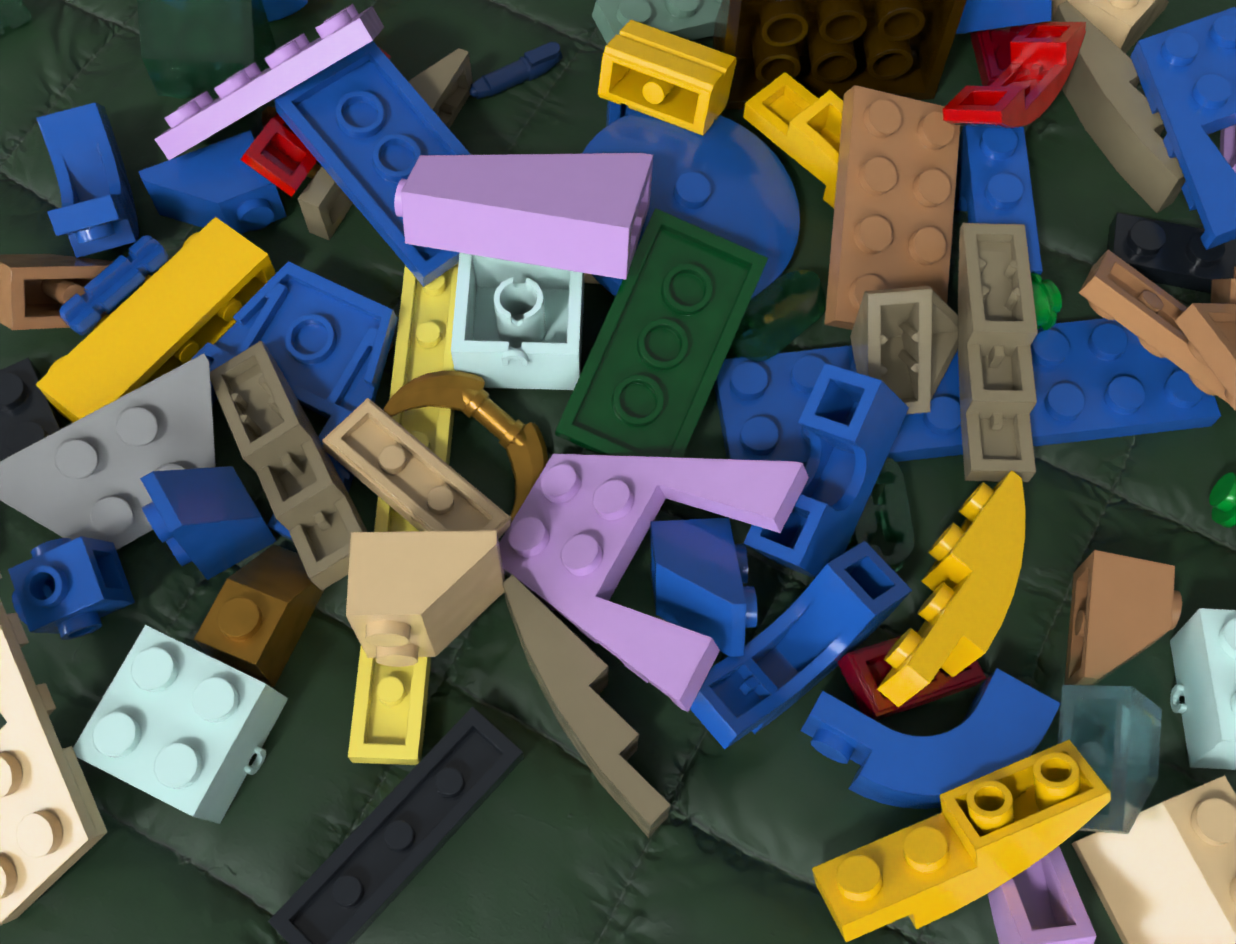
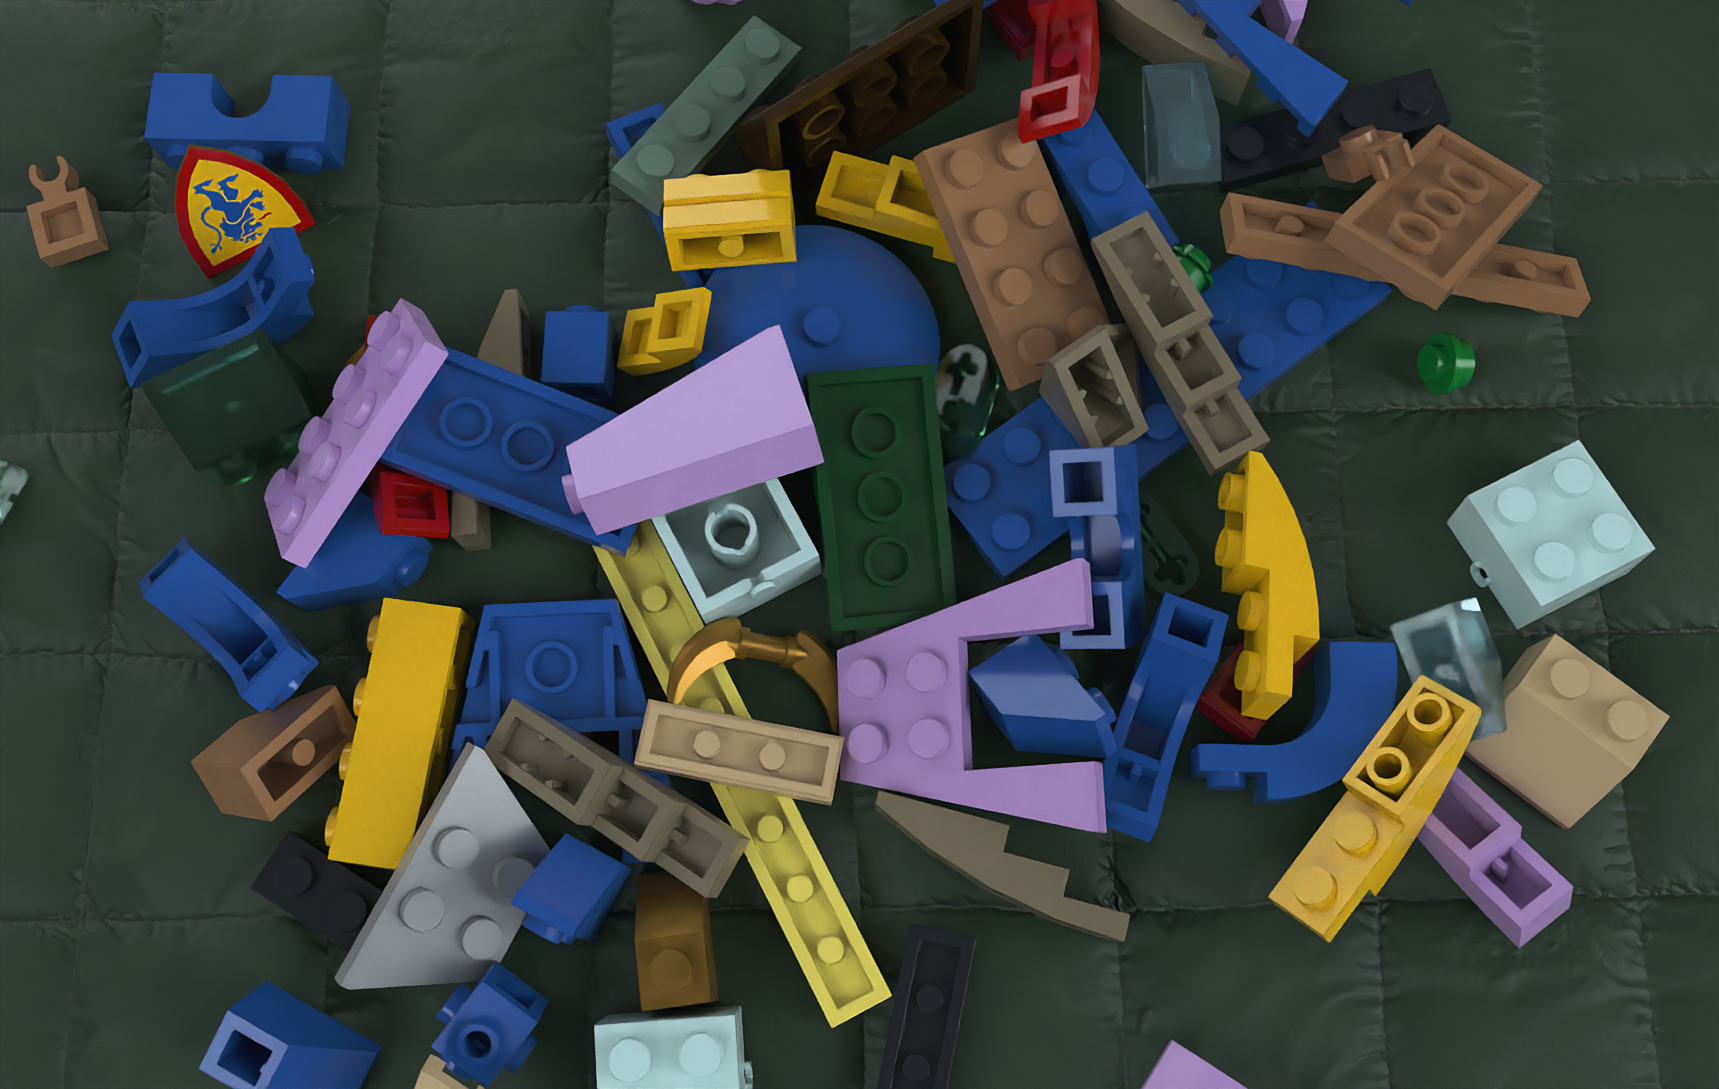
camera: 25 degrees left, 10 degrees up
blue axle [59,235,169,335] -> none
tan slope [346,530,505,667] -> none
dark blue piece [469,42,563,99] -> none
medium nougat slope [1063,550,1182,698] -> none
none -> blue brick [541,305,618,404]
none -> yellow slope [617,287,712,376]
none -> clear light blue slope [1142,61,1221,189]

